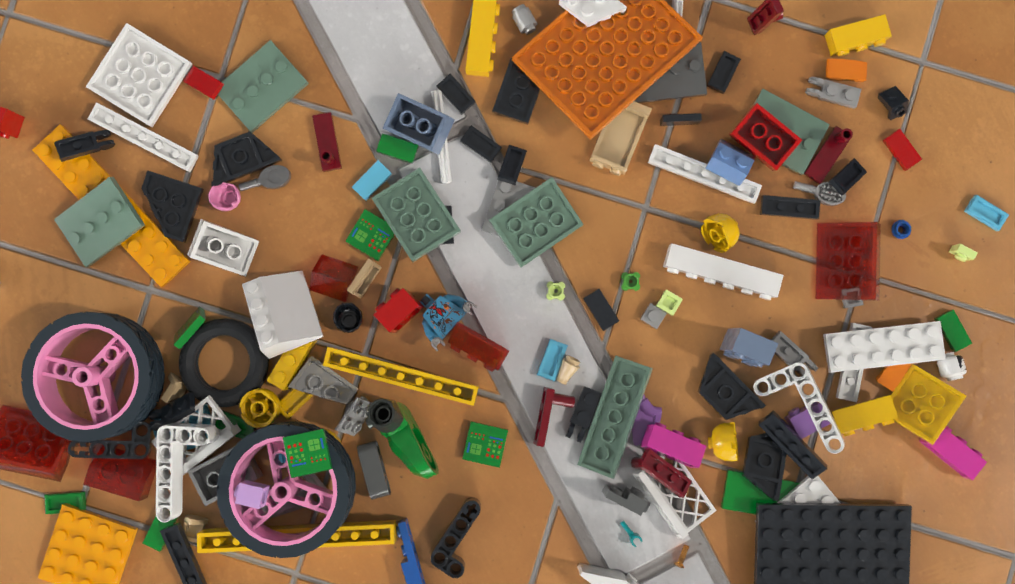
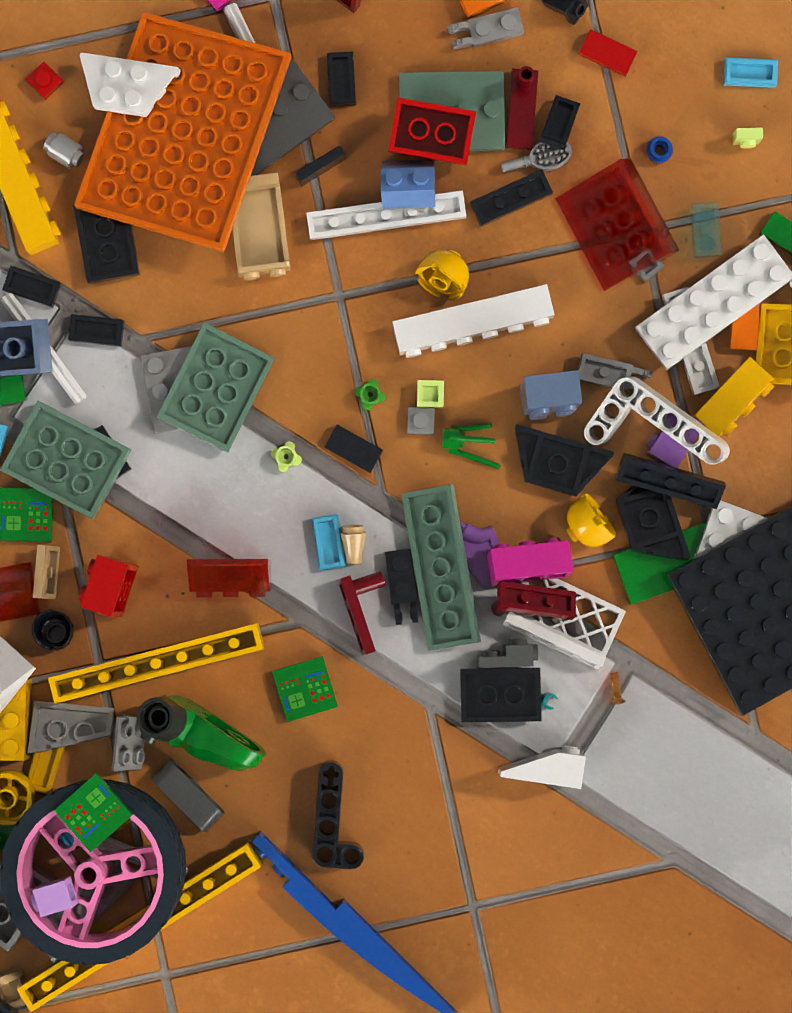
camera: 30 degrees left, 0 degrees up
dark azure torso [420,294,477,351] -> none
black tile [497,145,527,185] -> none
none -> green plant [442,423,500,469]
none -> black plate [460,667,542,723]
none -> clear light blue plate [691,202,722,258]

